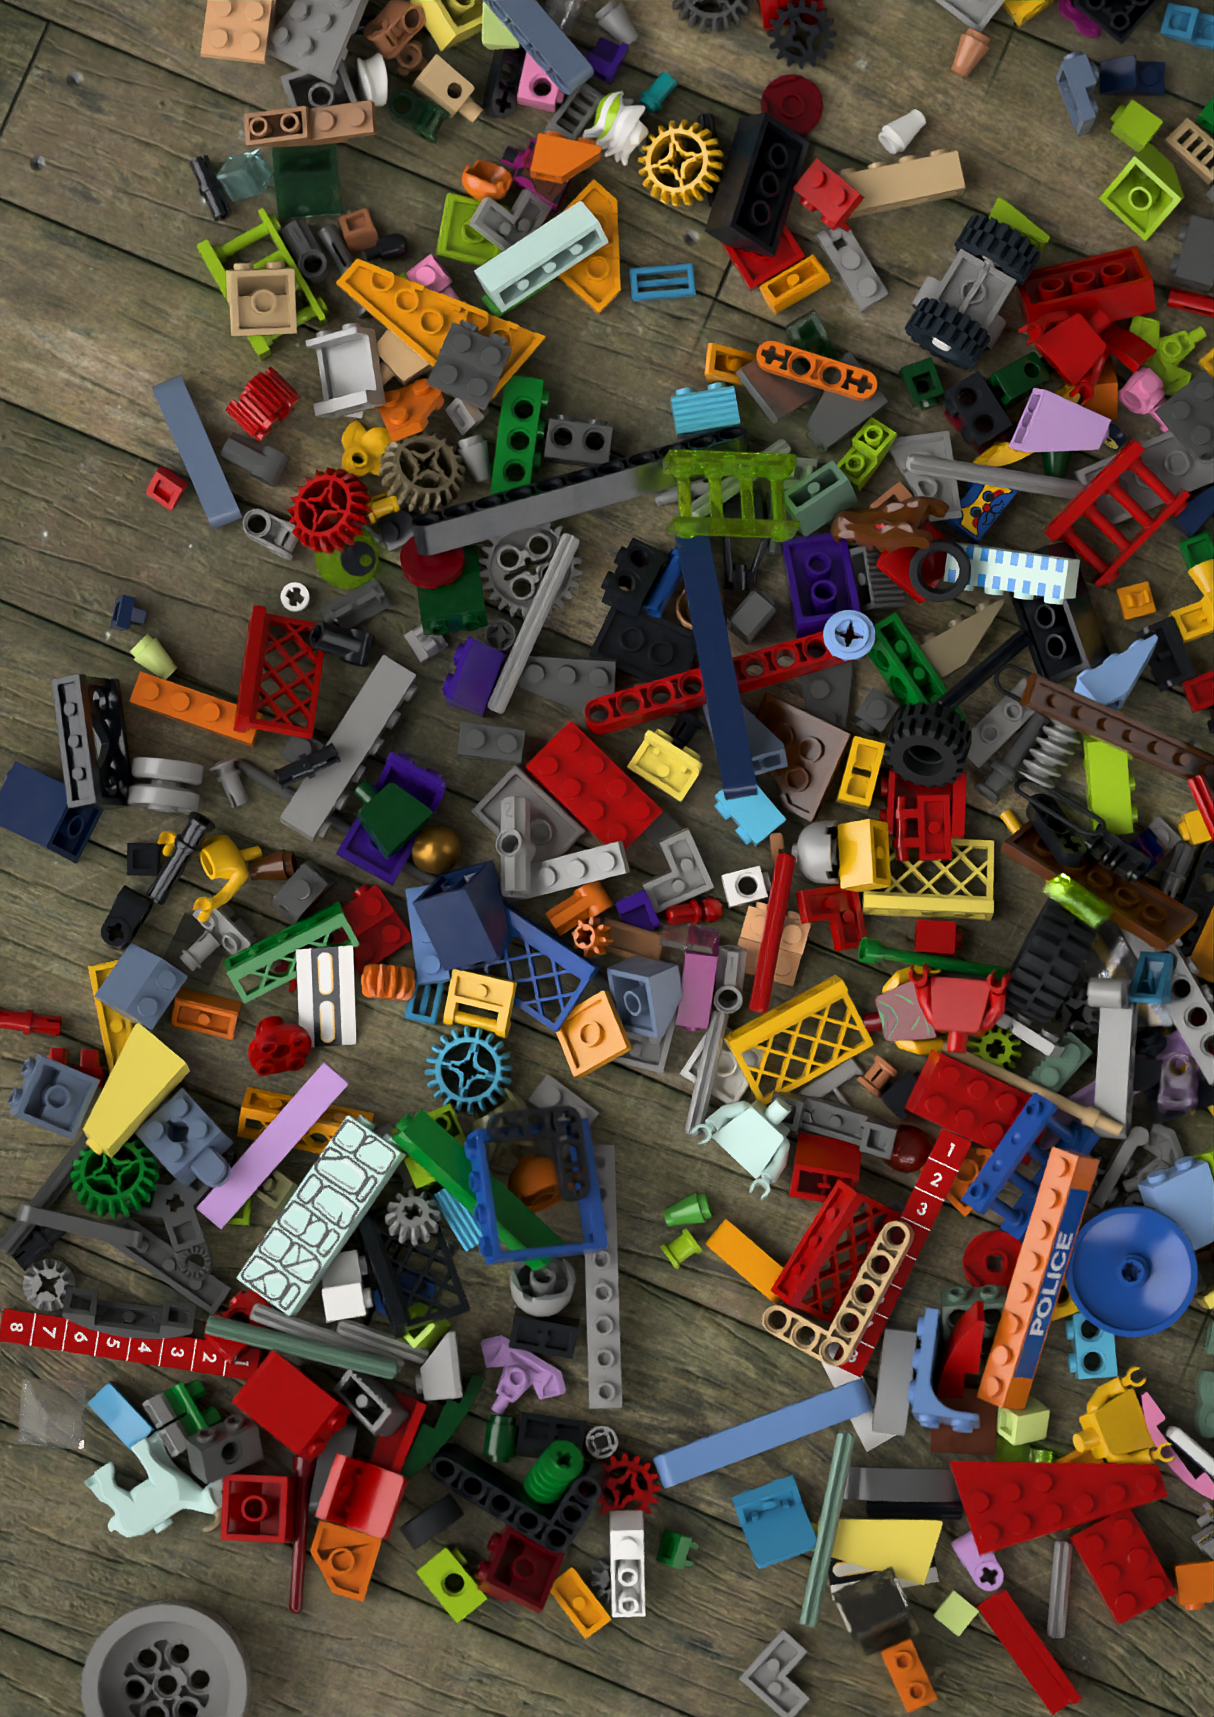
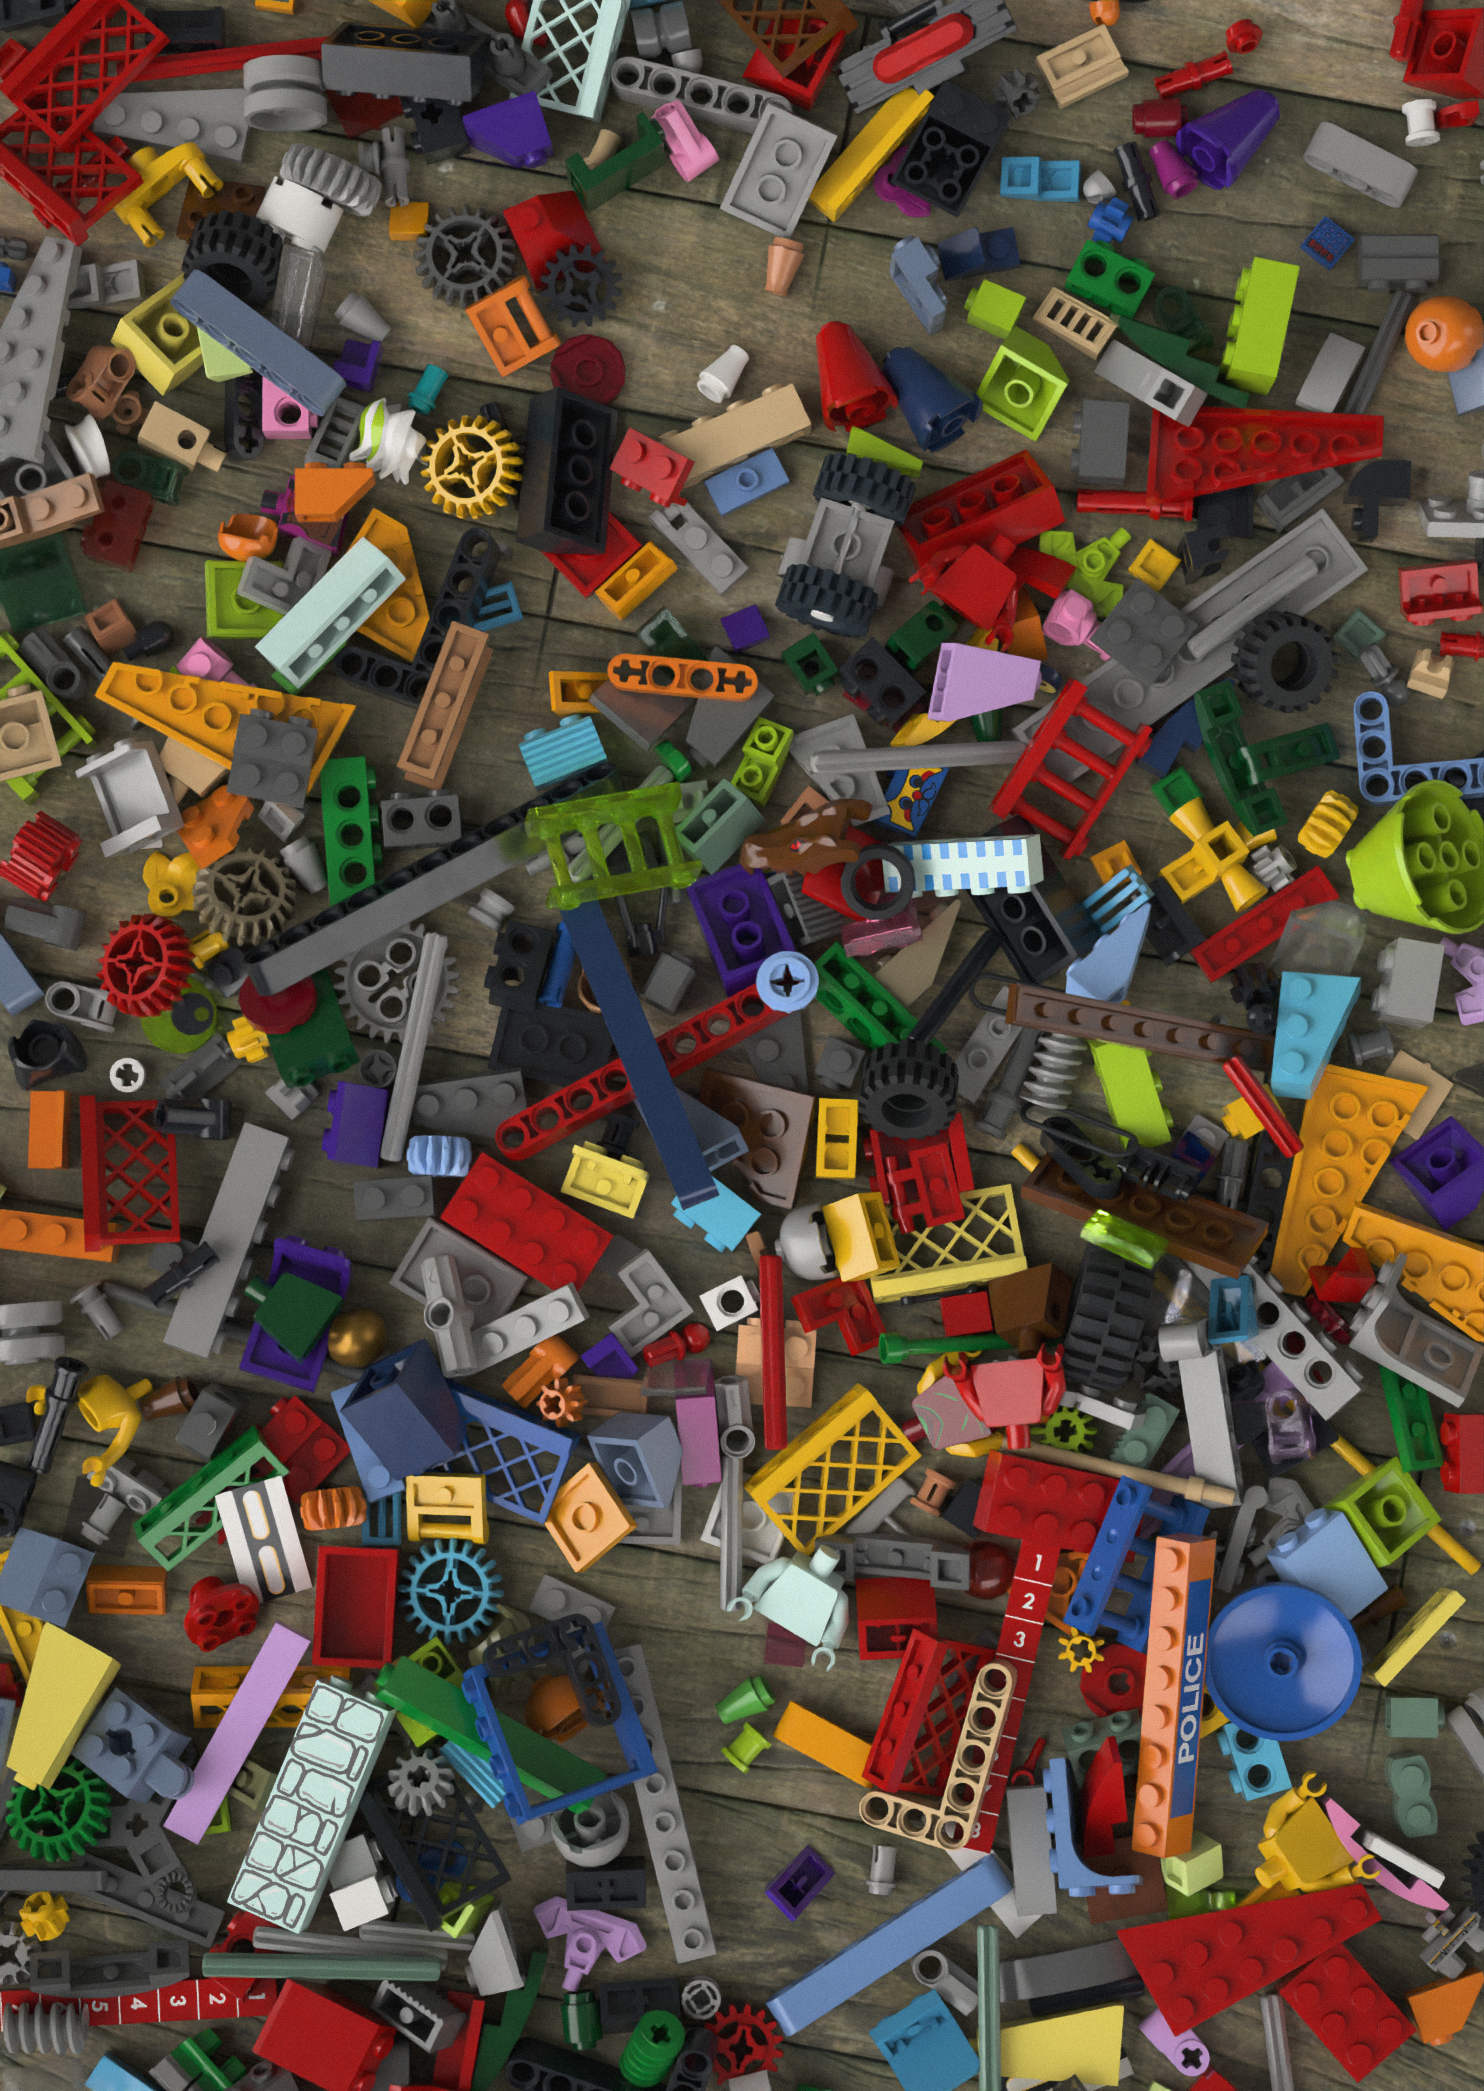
camera: 10 degrees left, 0 degrees up
none -> light grey piece [3,2003,90,2054]
none -> black hair [8,1019,88,1091]
none -> yellow gear [19,1891,70,1941]
none -> orange panel [28,1090,72,1170]
none -> clear red brick [80,480,156,573]
none -> yellow gear [227,1016,270,1063]
none -> red piece [312,1544,401,1669]
none -> black beam [333,528,501,710]
none -> medium nougat fence [397,621,494,790]
none -> light blue gear [407,1135,473,1178]
none -> orange plate [464,275,561,377]
none -> light grey wheel [467,887,516,934]
none -> light grey plate [508,1800,554,1852]
none -> green tile [654,740,692,784]
none -> medium blue plate [704,448,790,518]
none -> dark purple slope [720,604,770,655]
none -> clear pink slope [764,1622,806,1668]
none -> dark purple slope [764,1845,835,1922]
none -> red cone [816,321,898,432]
none -> clear pink plate [841,894,923,957]
none -> light grey pin [865,1845,898,1895]
none -> dark blue cone [882,347,983,453]
none -> black hinge [900,1283,981,1306]
none -> light grey piece [910,1945,978,2016]
none -> reddish brown torso [988,1262,1072,1360]
none -> red hand [1011,1737,1047,1786]
none -> yellow gear [1058,1626,1105,1673]
none -> dark azure tile [1080,864,1155,937]

